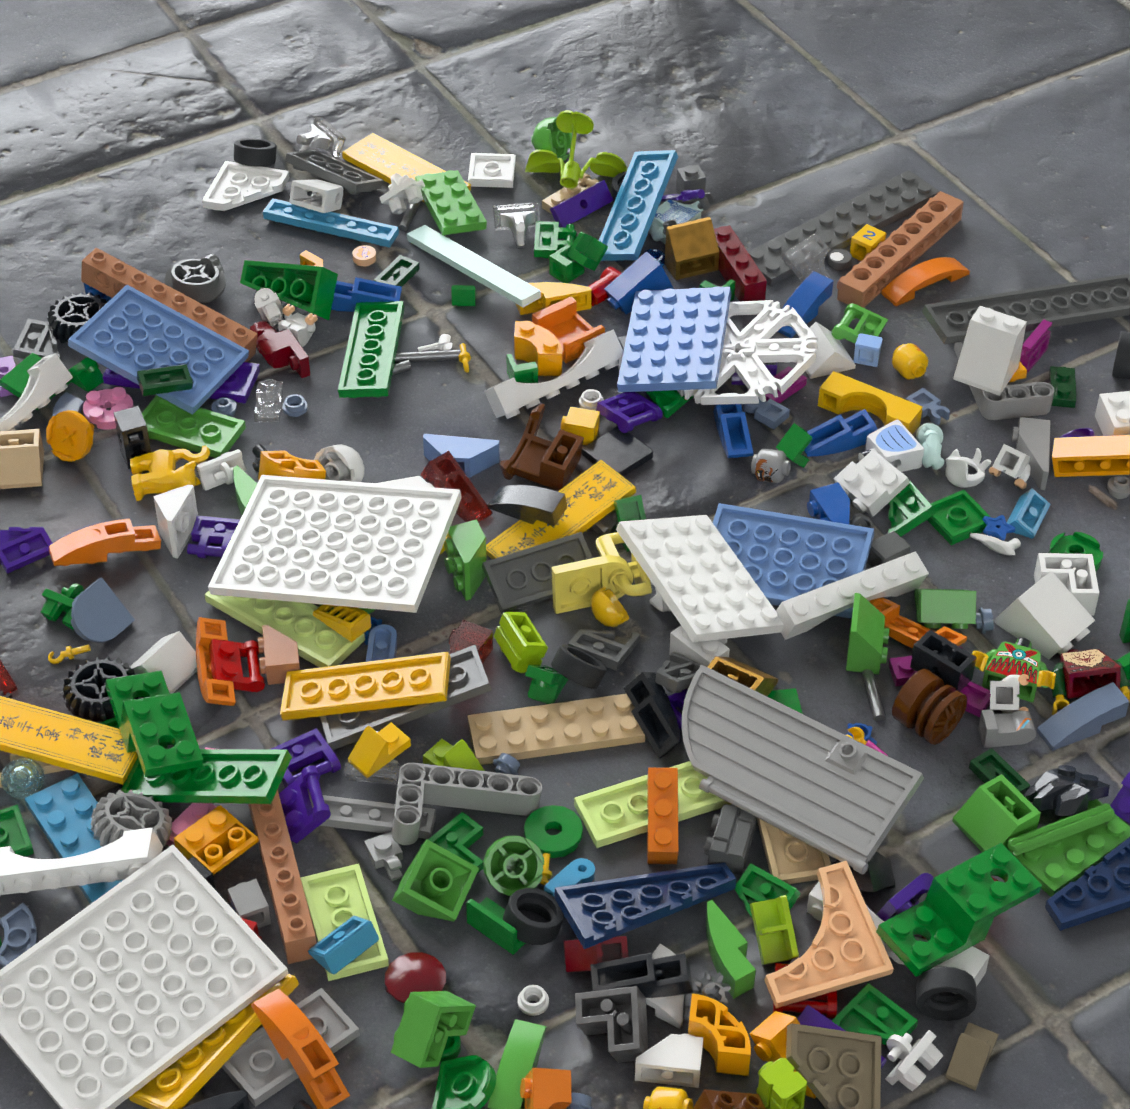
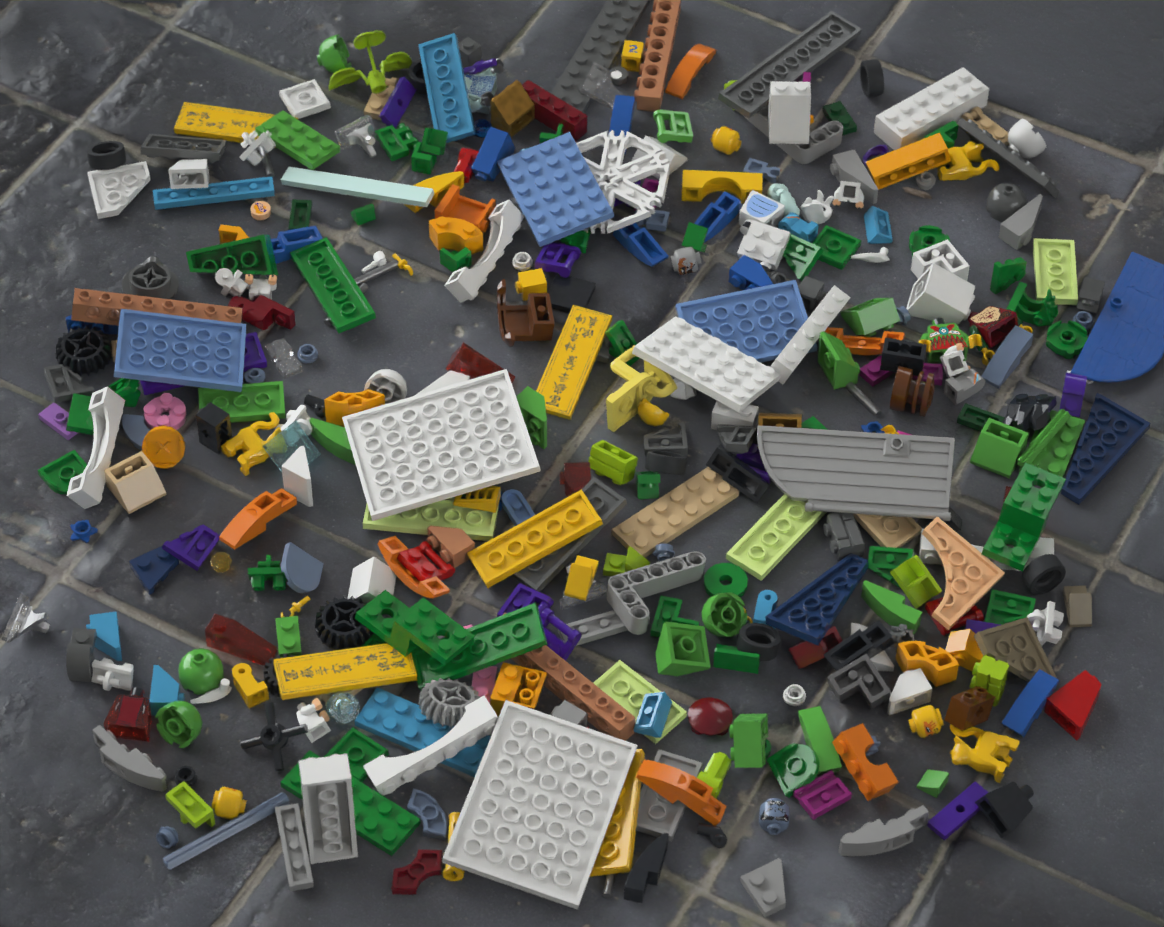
camera: 30 degrees left, 5 degrees up
dark green plate [137,364,193,396] -> none
dark purple plate [187,516,240,559] -> none
piece [296,117,346,158] -> none
light grey plate [364,831,403,881] -> none
slope [423,434,500,477] -> none
dark grey plate [482,532,593,614] -> none
slope [487,485,567,526] -> none
orange arch [647,767,678,864] -> none
light blue slope [853,333,883,367] -> none
dark purple plate [876,873,934,922] -> none
blue plate [983,515,1015,541] -> none
none -> clear yellow plate [210,552,232,572]
none -> clear light blue tile [263,420,321,472]
none -> bright green plate [275,616,302,658]
none -> lime piece [697,752,732,798]
none -> dark azure leg [778,212,818,243]

